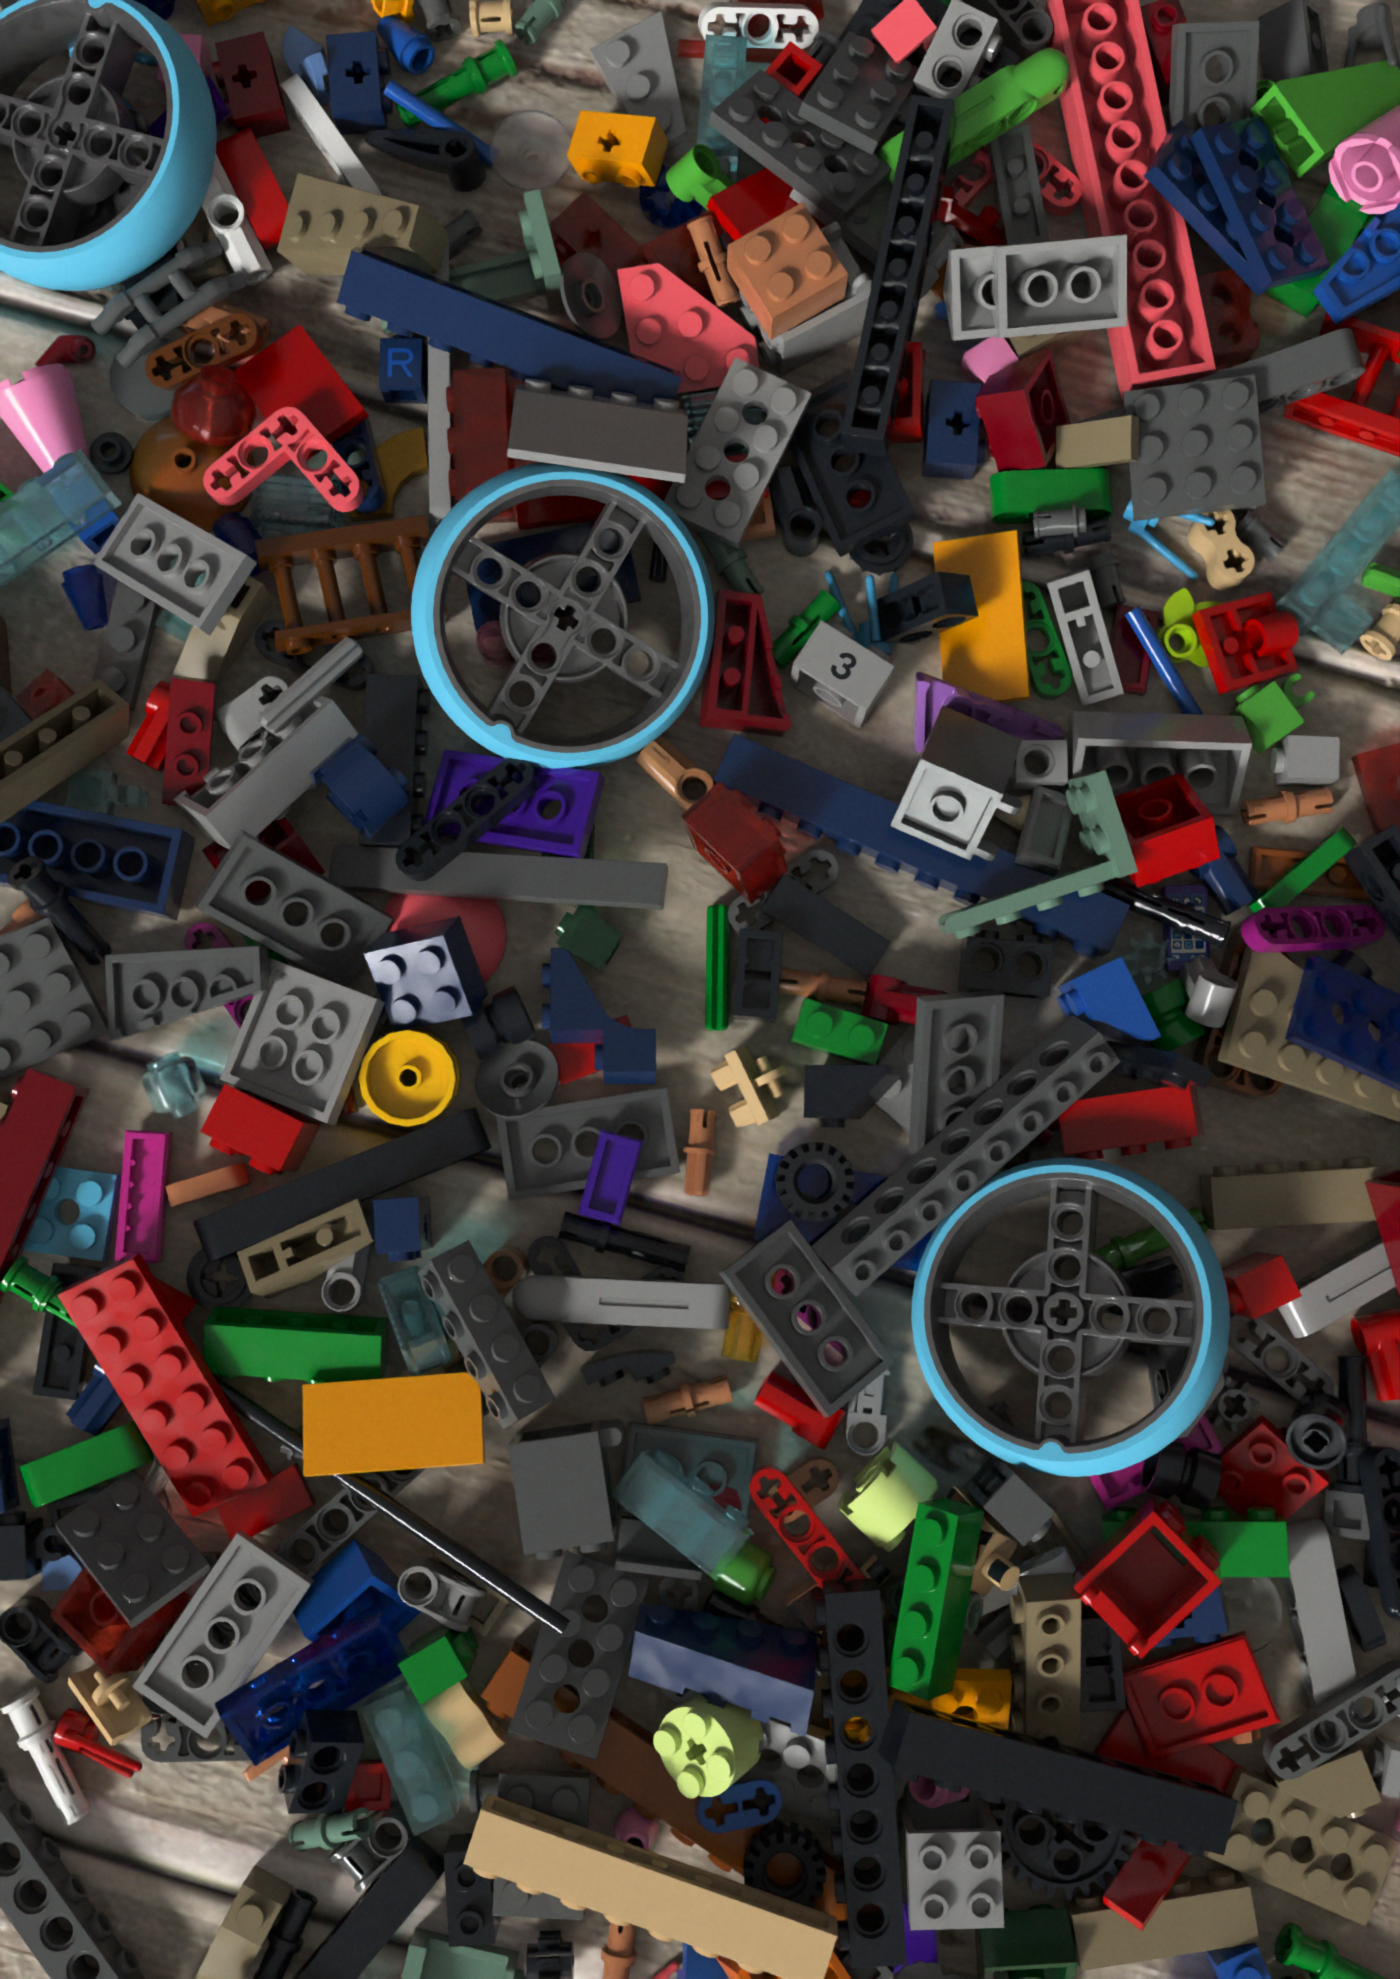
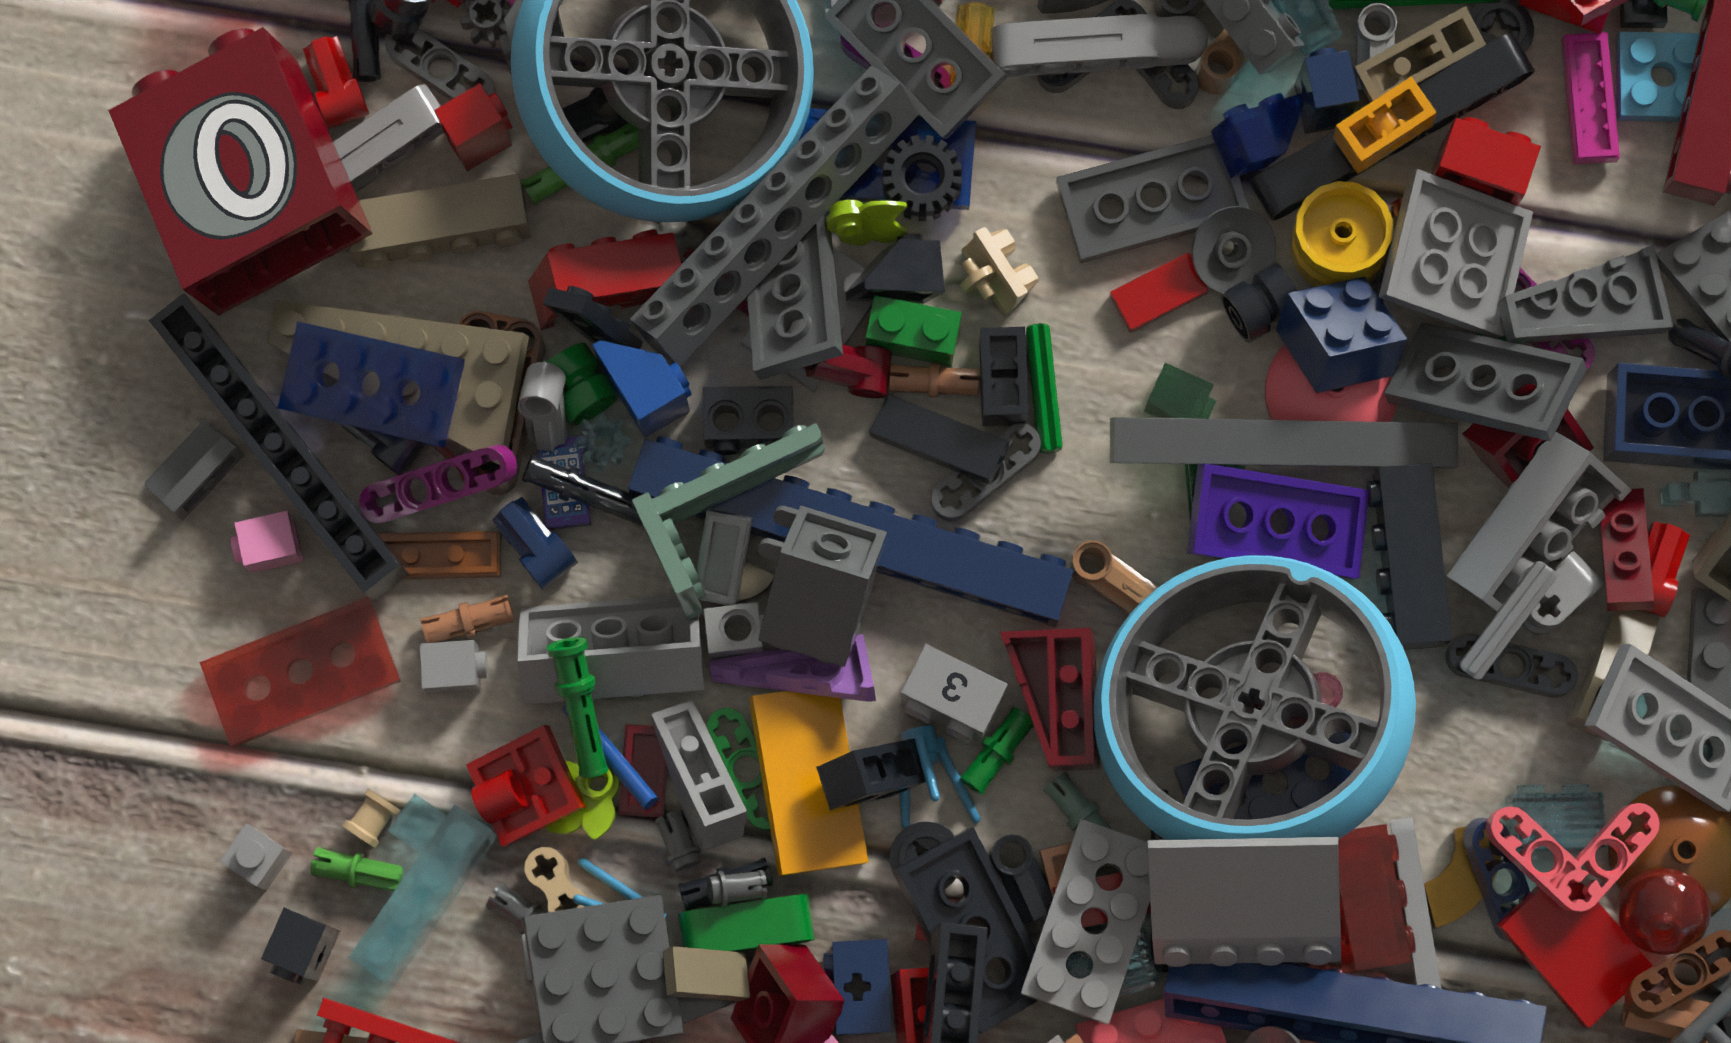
camera: 175 degrees right, 5 degrees down
clear light blue head [141,1051,206,1118] -> none
nougat beam [165,1163,251,1208] -> none
clear blue brick [212,511,263,577] -> none
reddish brown fence [255,515,447,655] -> none
dark blue brick [309,733,410,838] -> none
dark blue brick [379,334,428,404] -> none
black beam [396,758,540,882] -> none
dark blue arch [542,948,656,1084] -> none
black pin [558,1211,691,1273] -> none
dark purple tile [578,1129,643,1225] -> none
clear red brick [681,781,788,904] -> none
nougat axle [683,1109,717,1197] -> none
red brick [1114,773,1220,888] -> none
bright green brick [1228,673,1315,755] -> none
green beam [1248,826,1357,913] -> none
none -> green pin [546,637,608,778]
none -> lime plate [826,200,908,246]
none -> clear blue slope [1211,93,1305,178]
none -> light orange brick [1333,76,1437,174]

